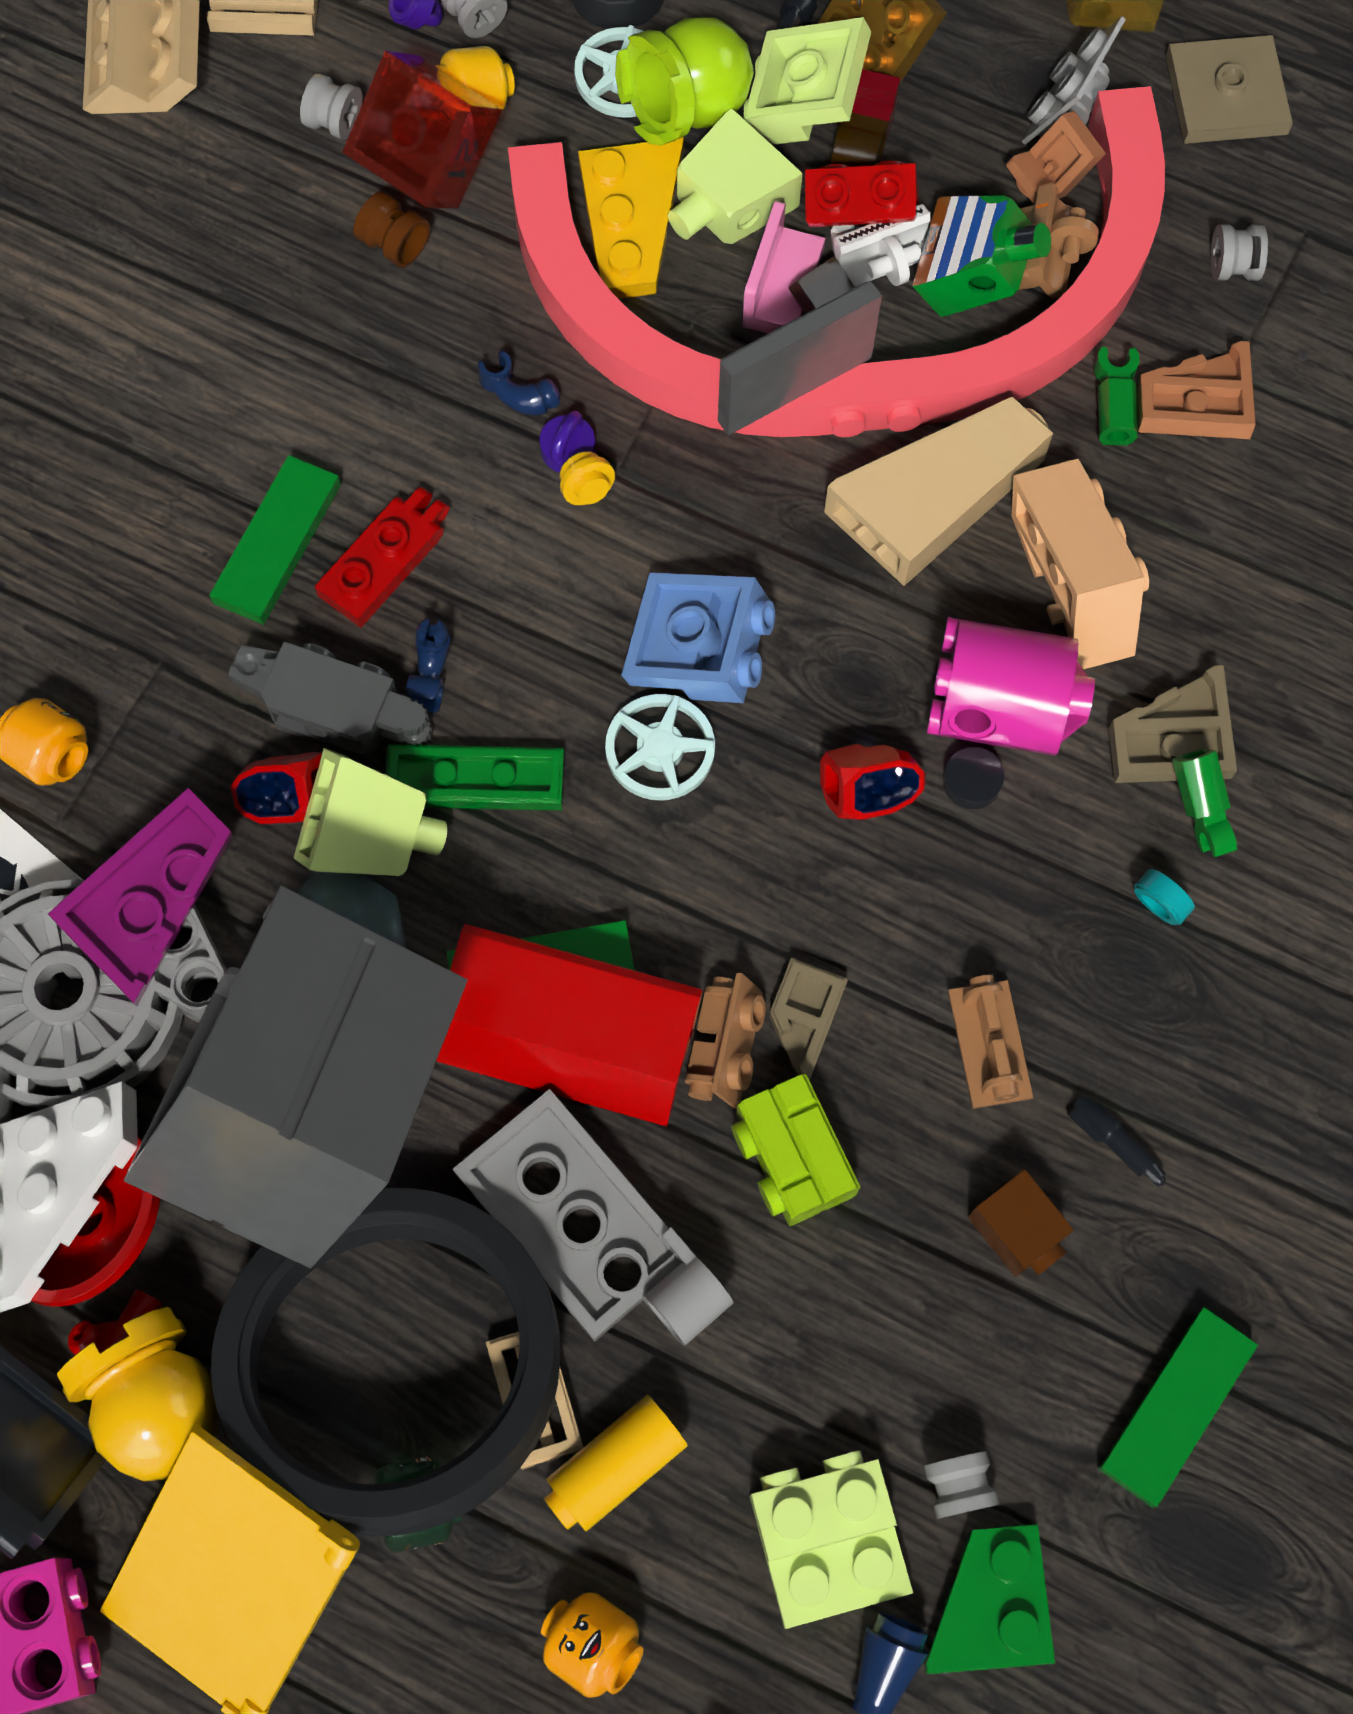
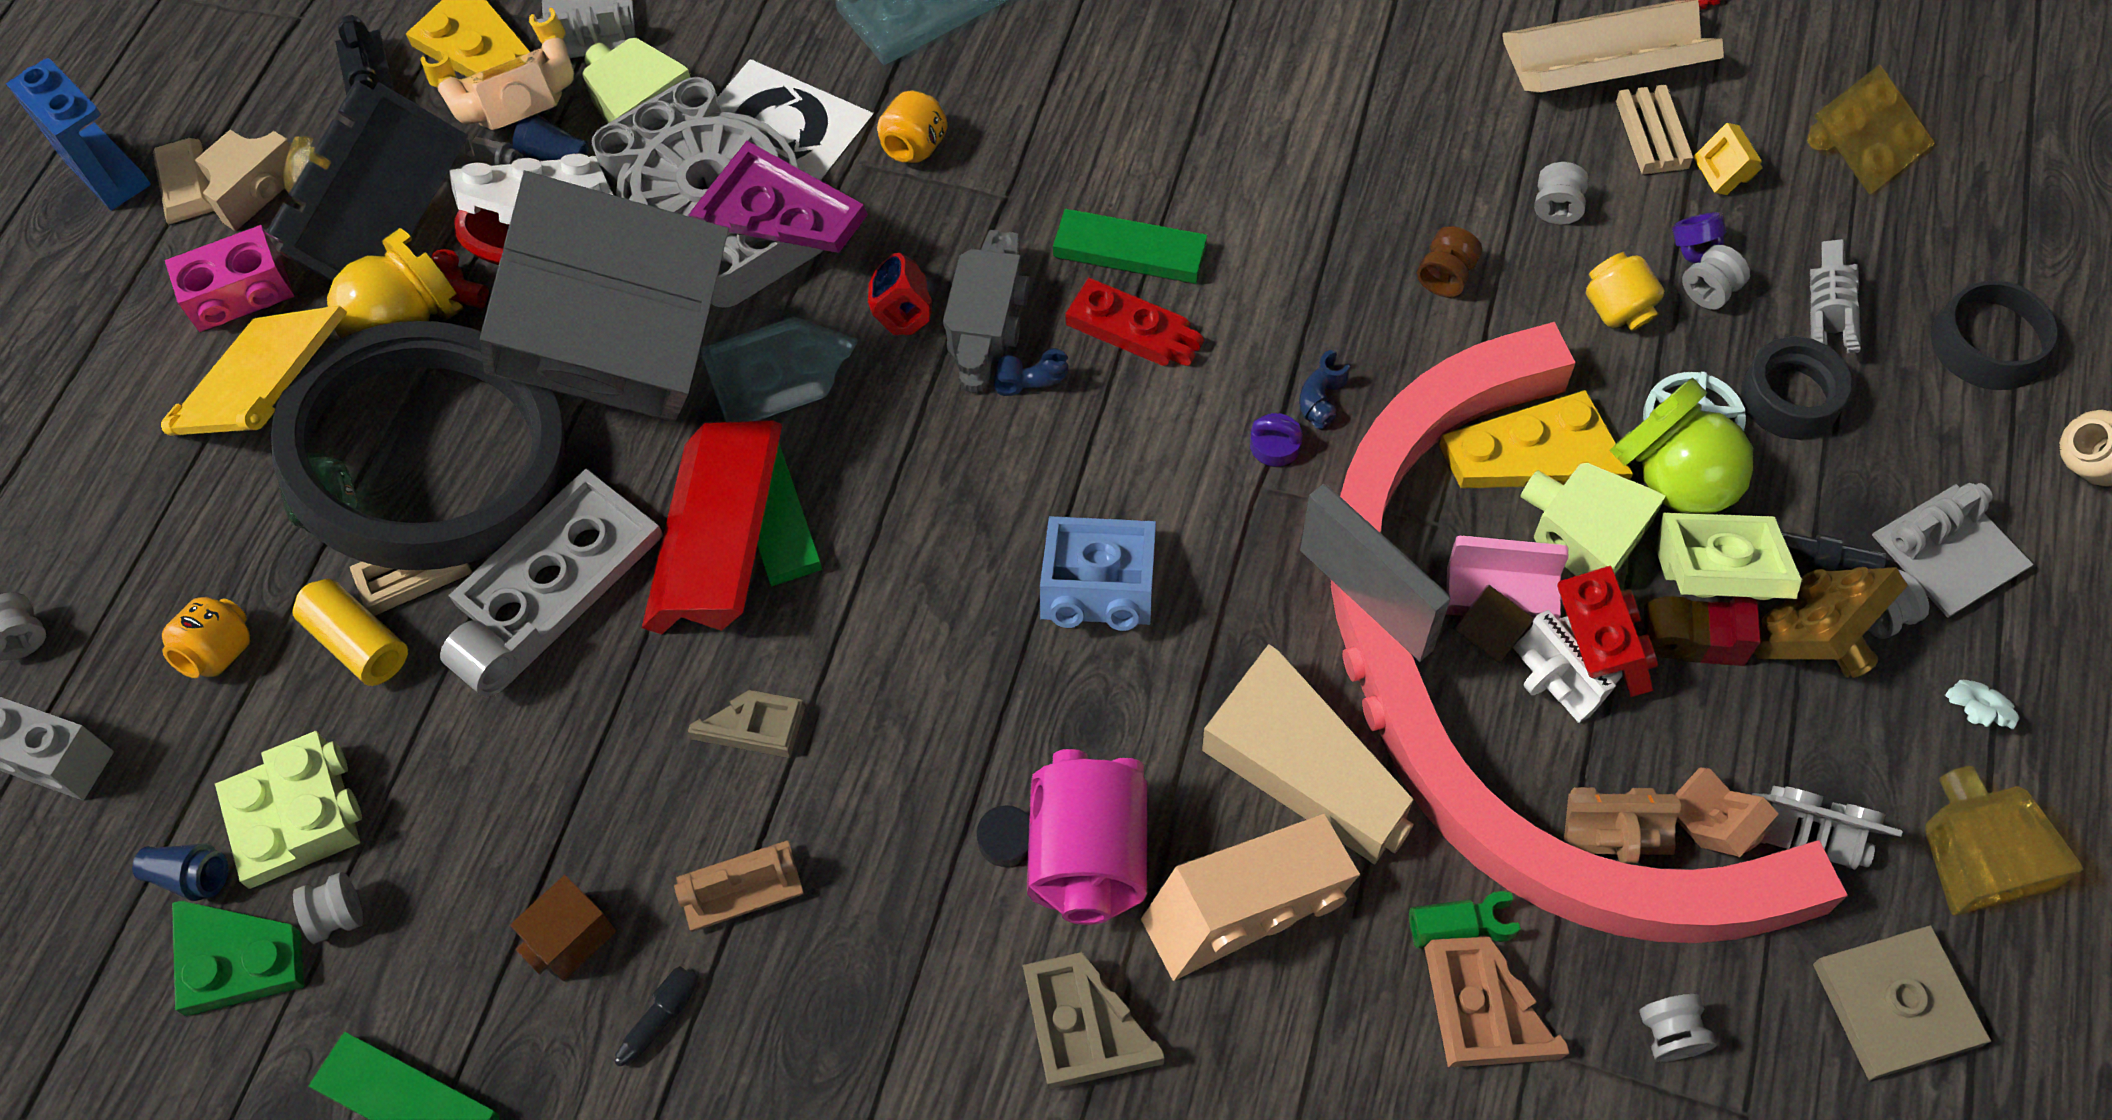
camera: 85 degrees right, 10 degrees down
yellowish green torso [294,748,447,876] -> none
clear red brick [342,50,503,209] -> none
green tile [385,744,564,811] -> none
yellow plate [559,452,615,505] -> none
light aqua wheel [605,694,715,800] -> none
medium nougat hinge [684,973,766,1109] -> none
lime brick [731,1074,860,1226] -> none
red rock [820,744,926,820] -> none
torso [912,195,1051,317] -> none
teal tile [1134,869,1195,925] -> none
green bar [1172,748,1237,857] -> none

